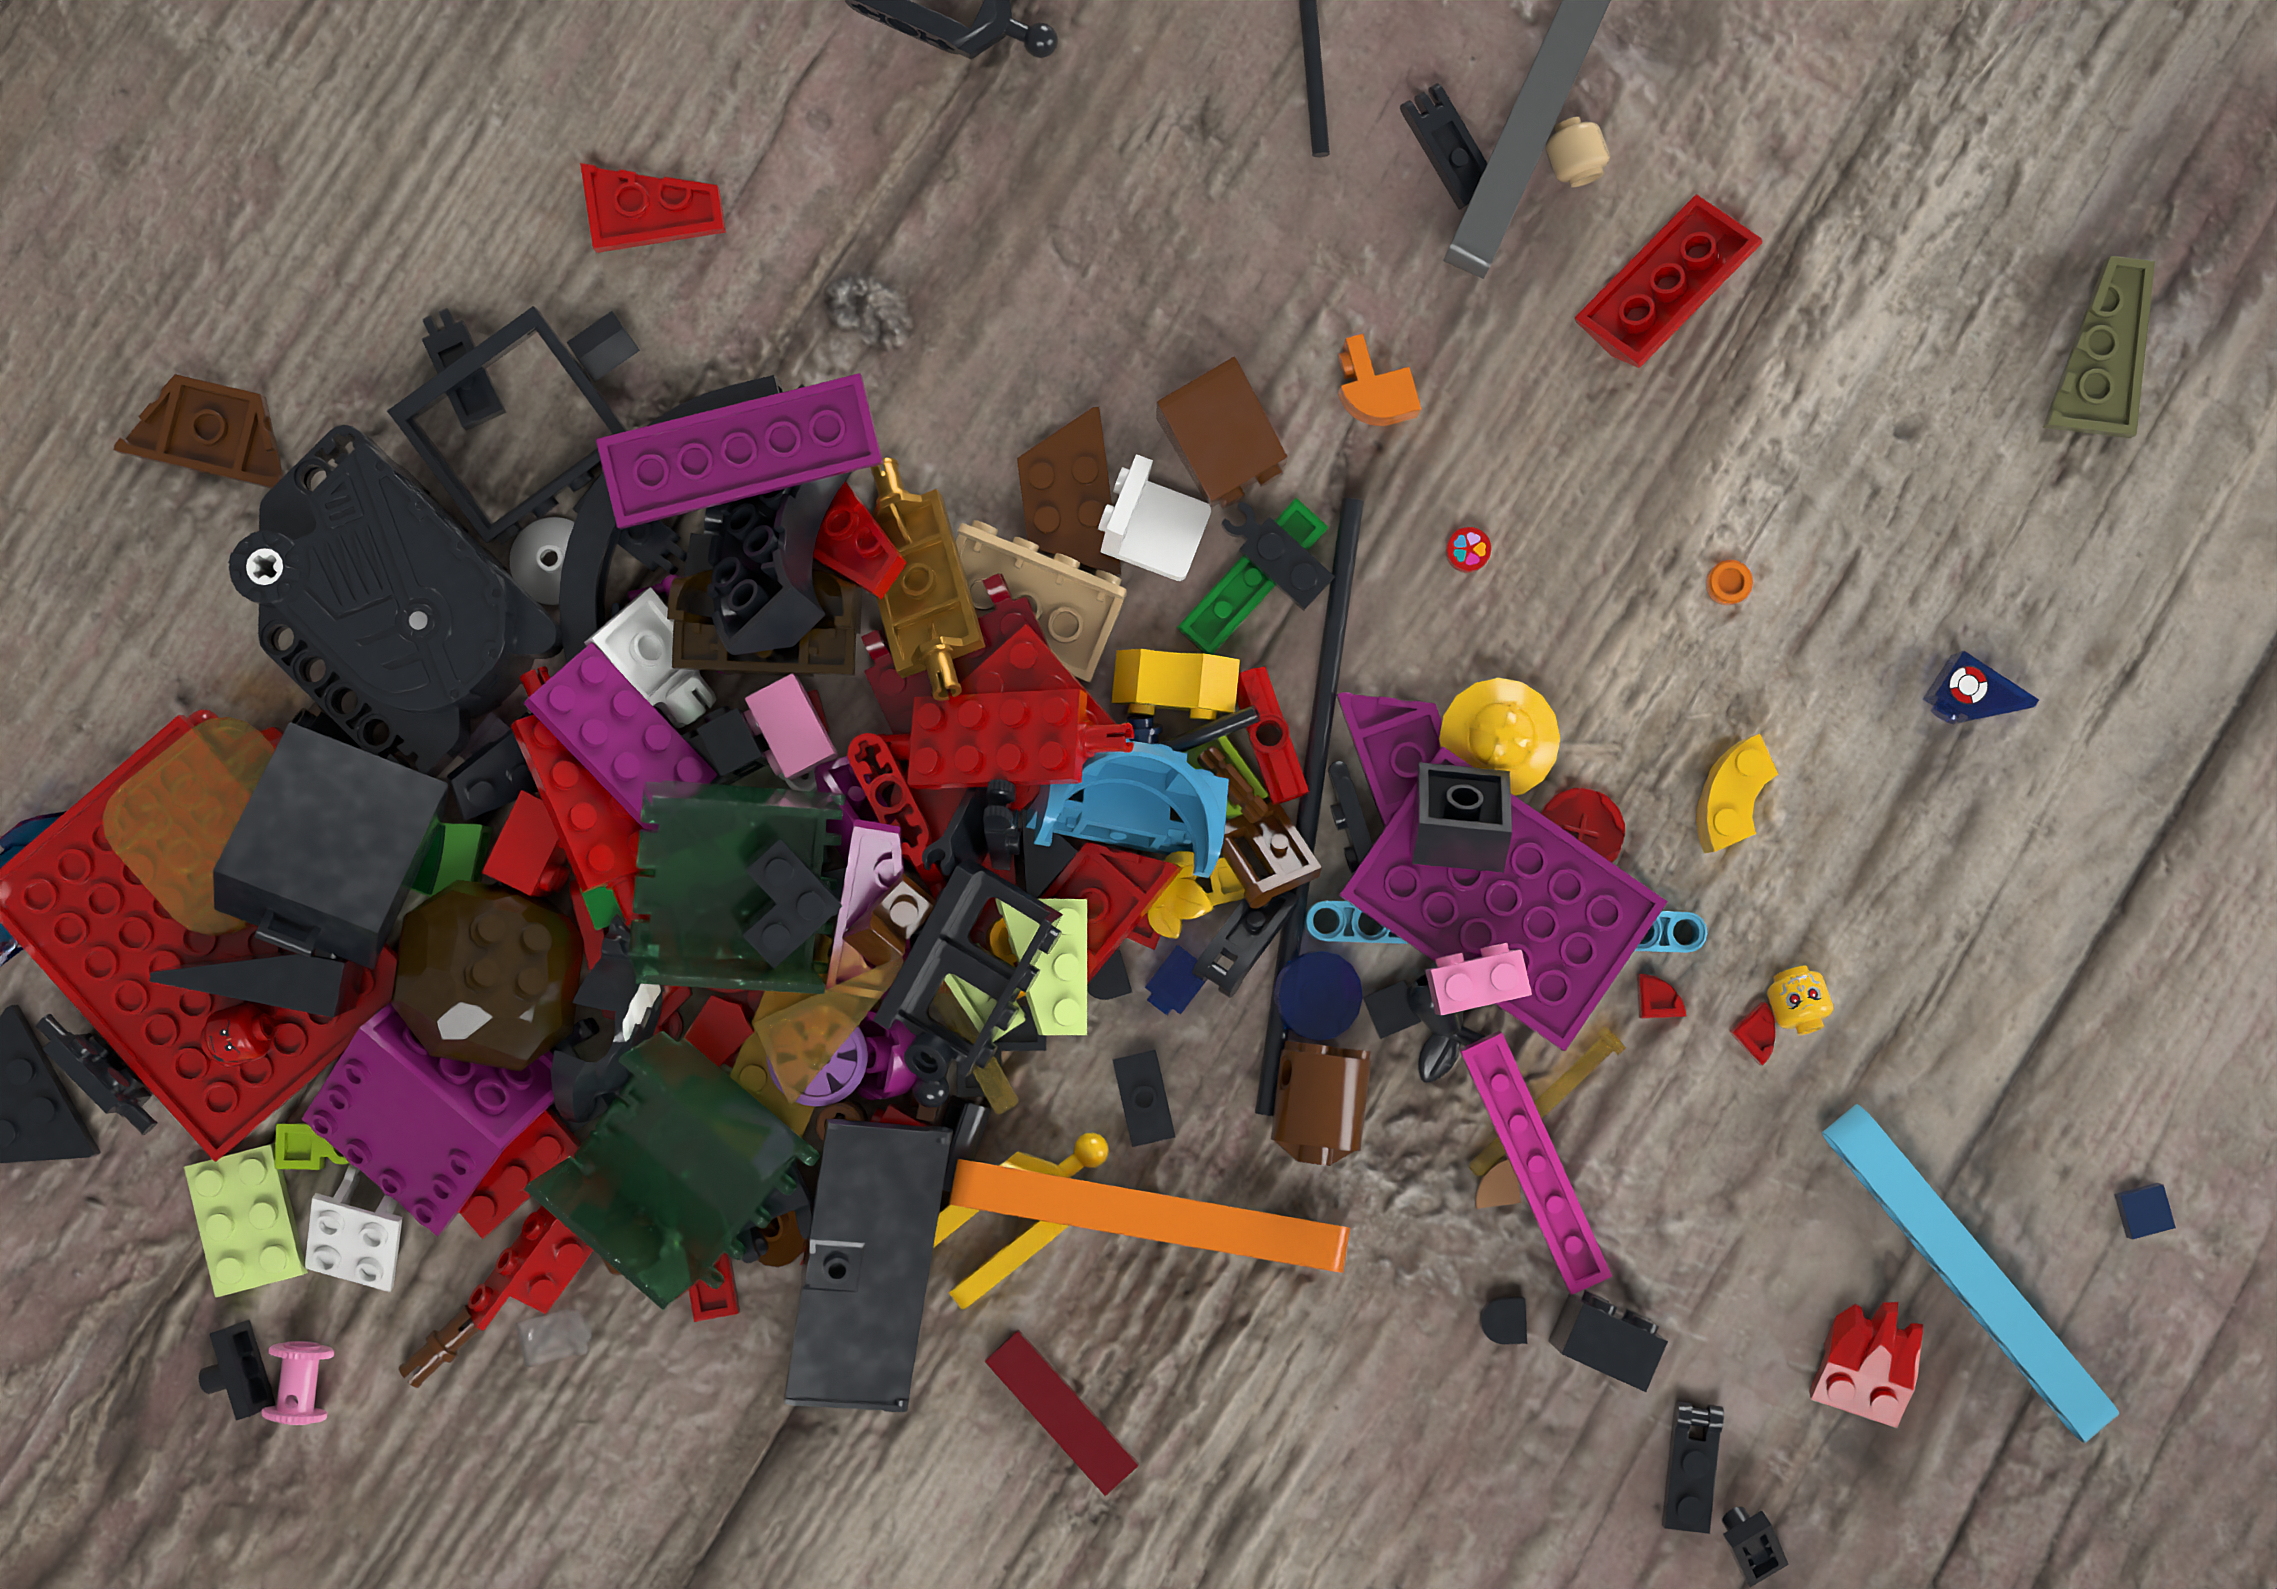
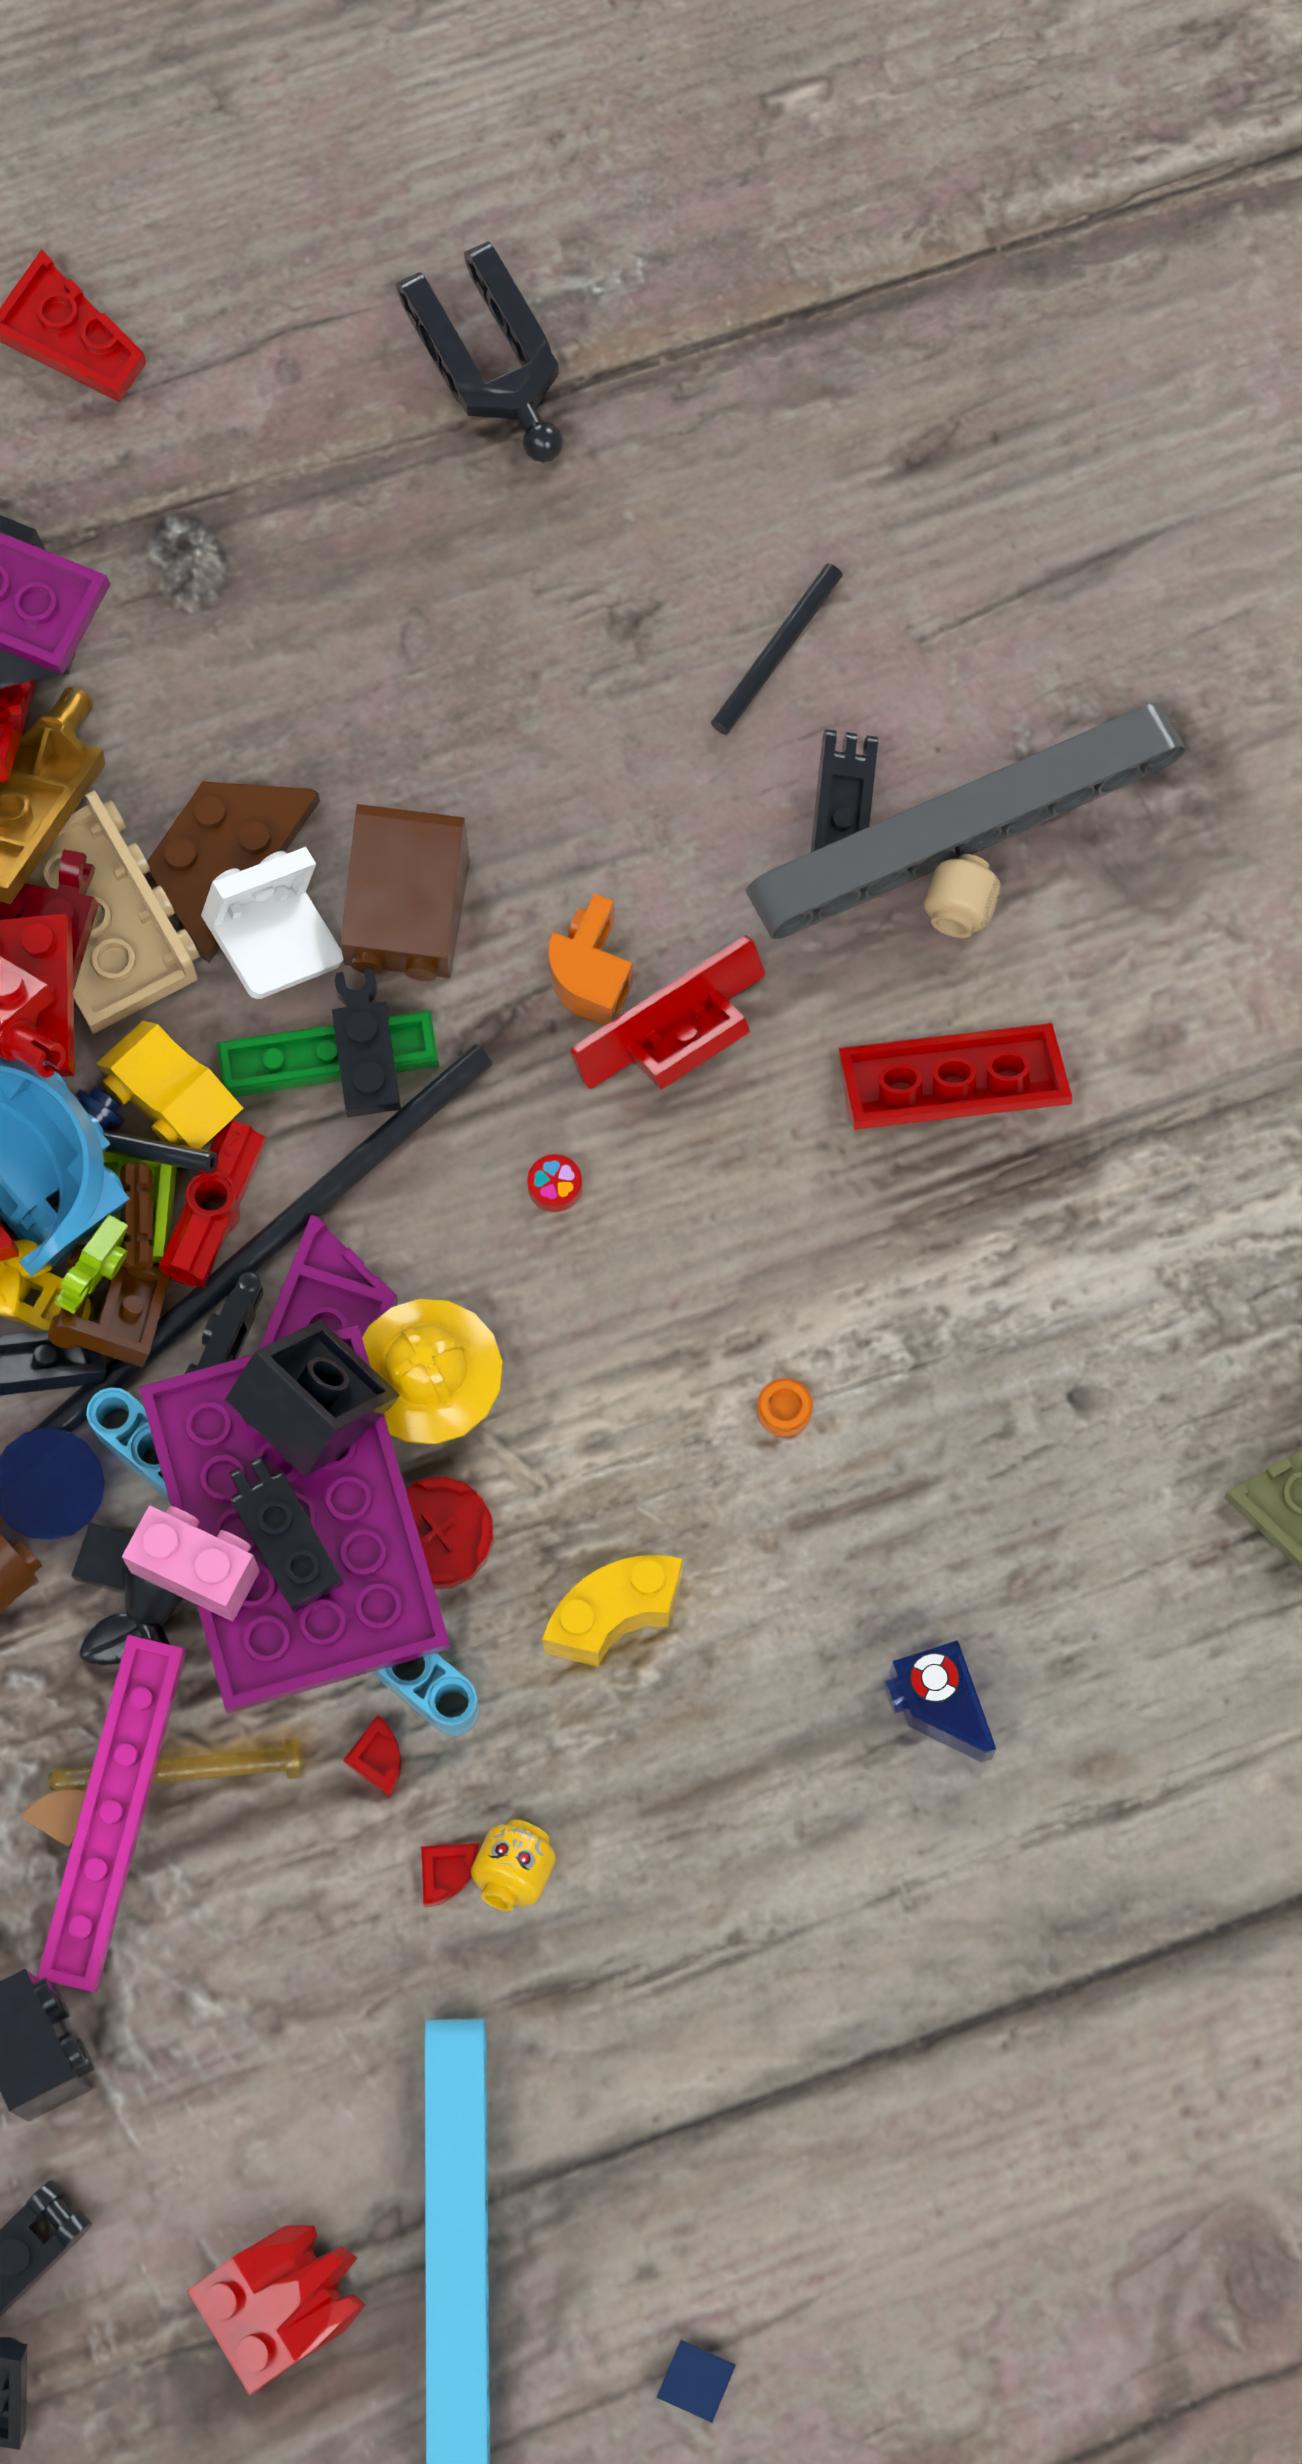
camera: 35 degrees right, 15 degrees down
none -> lime plate [54,1215,128,1314]
none -> black hinge [229,1456,344,1613]
none -> red bracket [570,935,765,1090]

